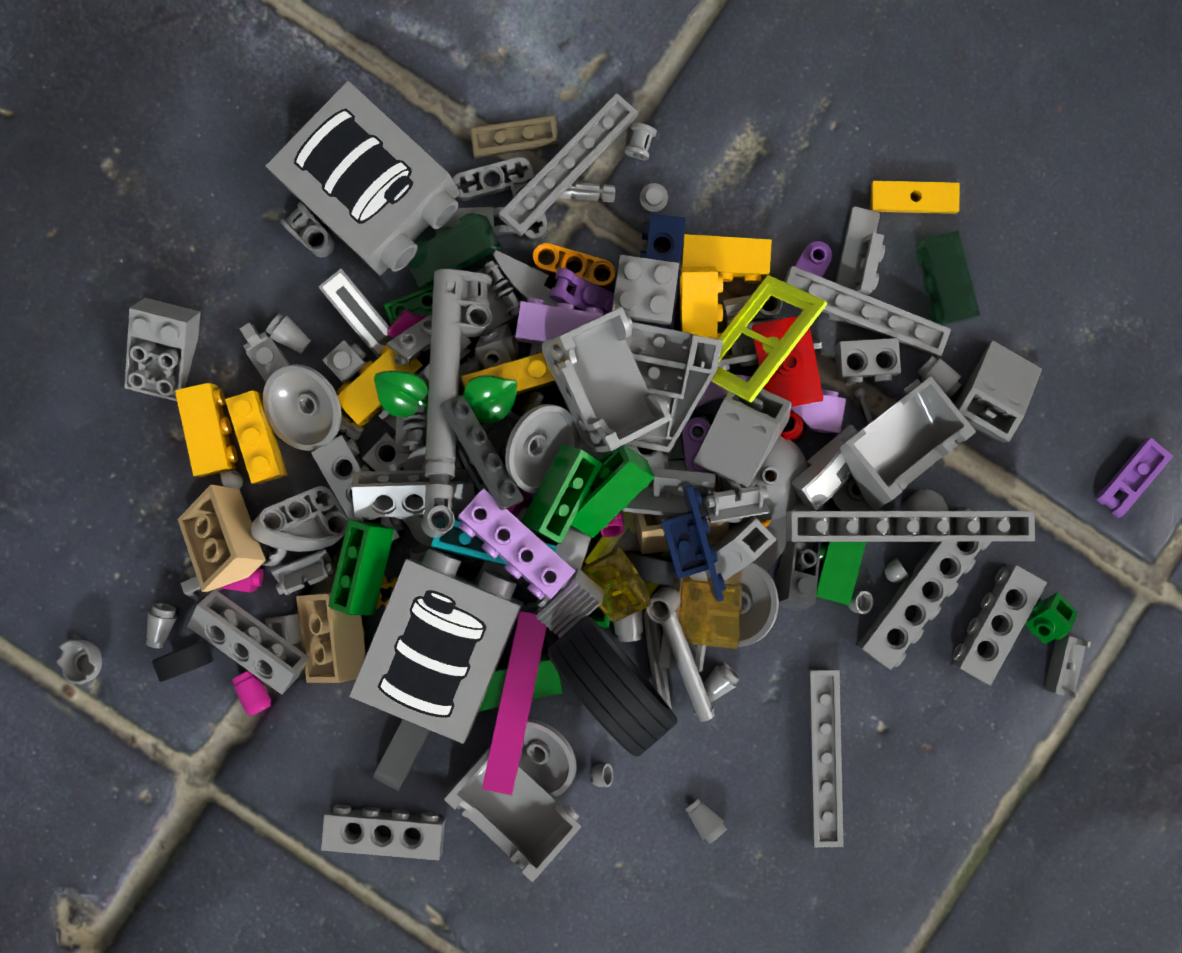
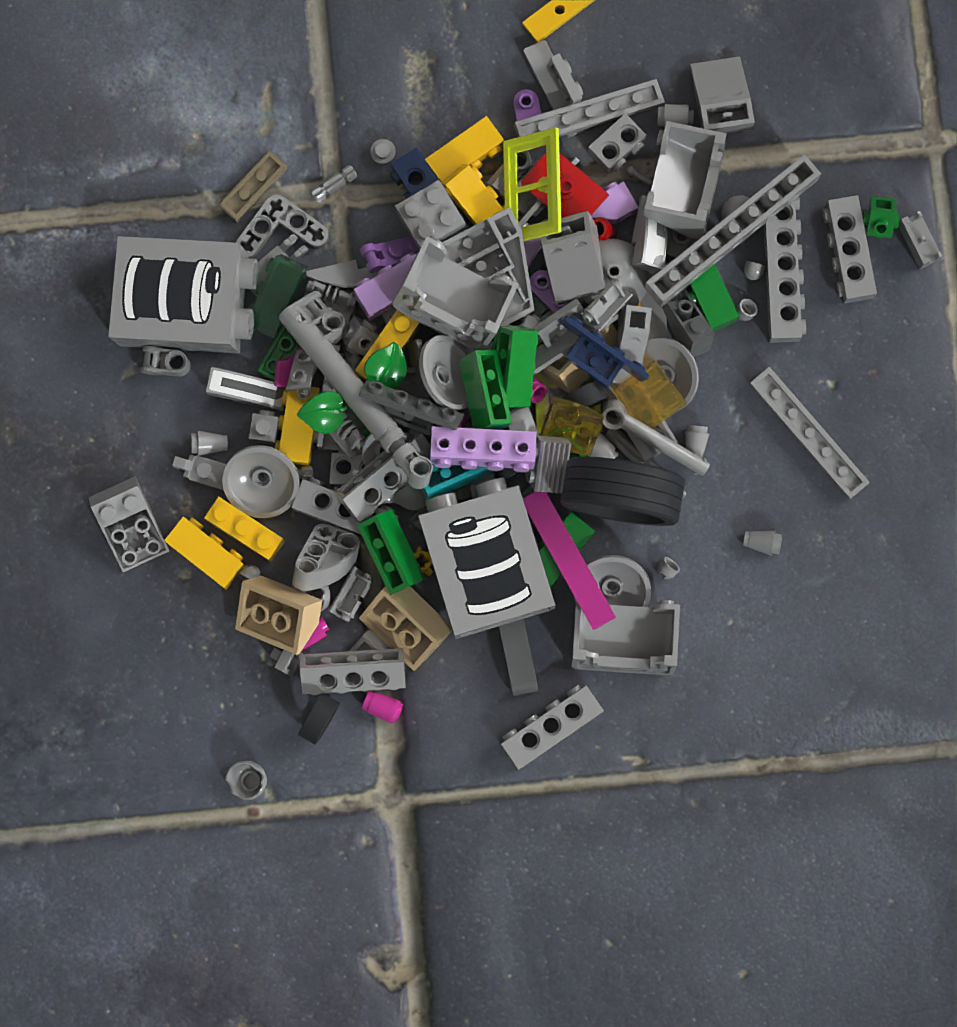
camera: 35 degrees left, 5 degrees down
light grey cone [146,603,178,649] -> none
light grey plate [499,93,638,237] -> none
light orange beam [533,243,615,290] -> none
light grey bush [625,123,657,160] -> none
clear green brick [916,231,980,326] -> none
medium lavender plate [1095,437,1173,518] -> none

